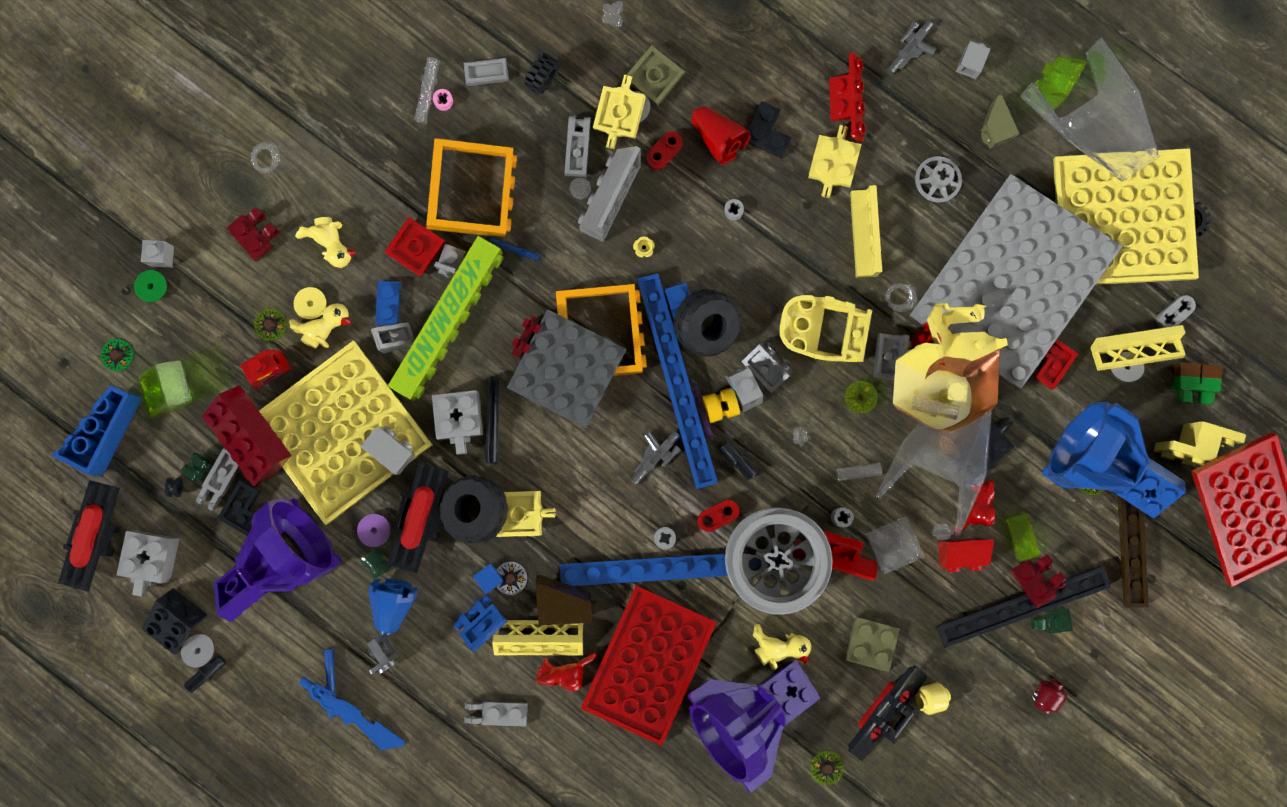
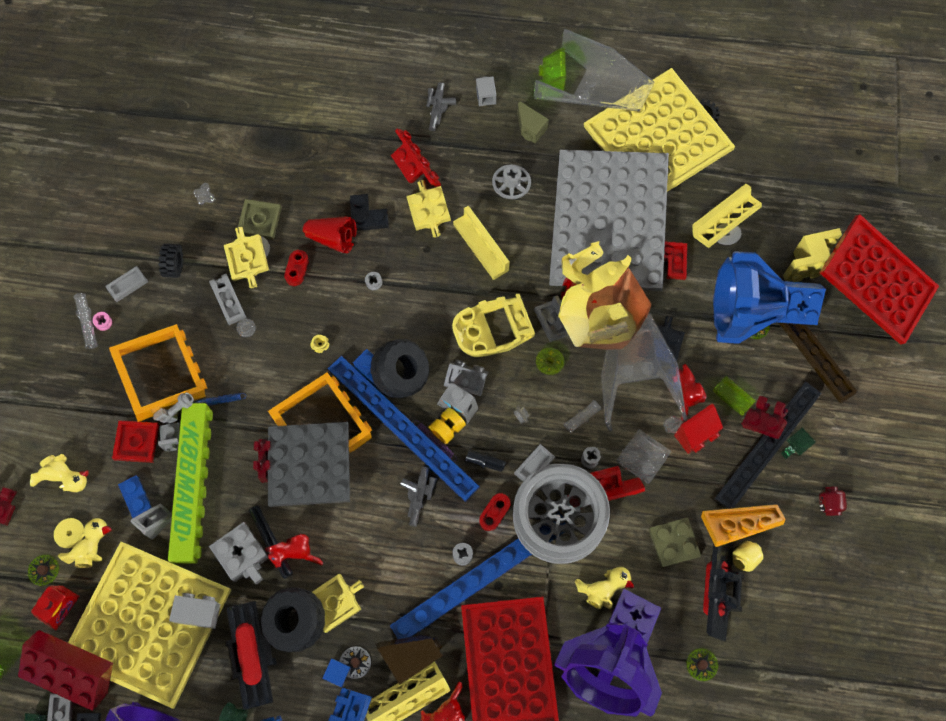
camera: 30 degrees left, 15 degrees down
medium lavender piece [357,514,390,547] -> none
light grey slope [578,146,641,242] -> none
clear piece [885,283,918,312] -> none
light grey beam [1156,295,1196,328] -> none
green hips [1172,363,1223,405] -> none
none -> light grey hinge [153,393,194,424]
none -> red animal [264,534,323,568]
none -> light grey tile [514,444,555,481]
none -> light orange wing [701,505,786,547]

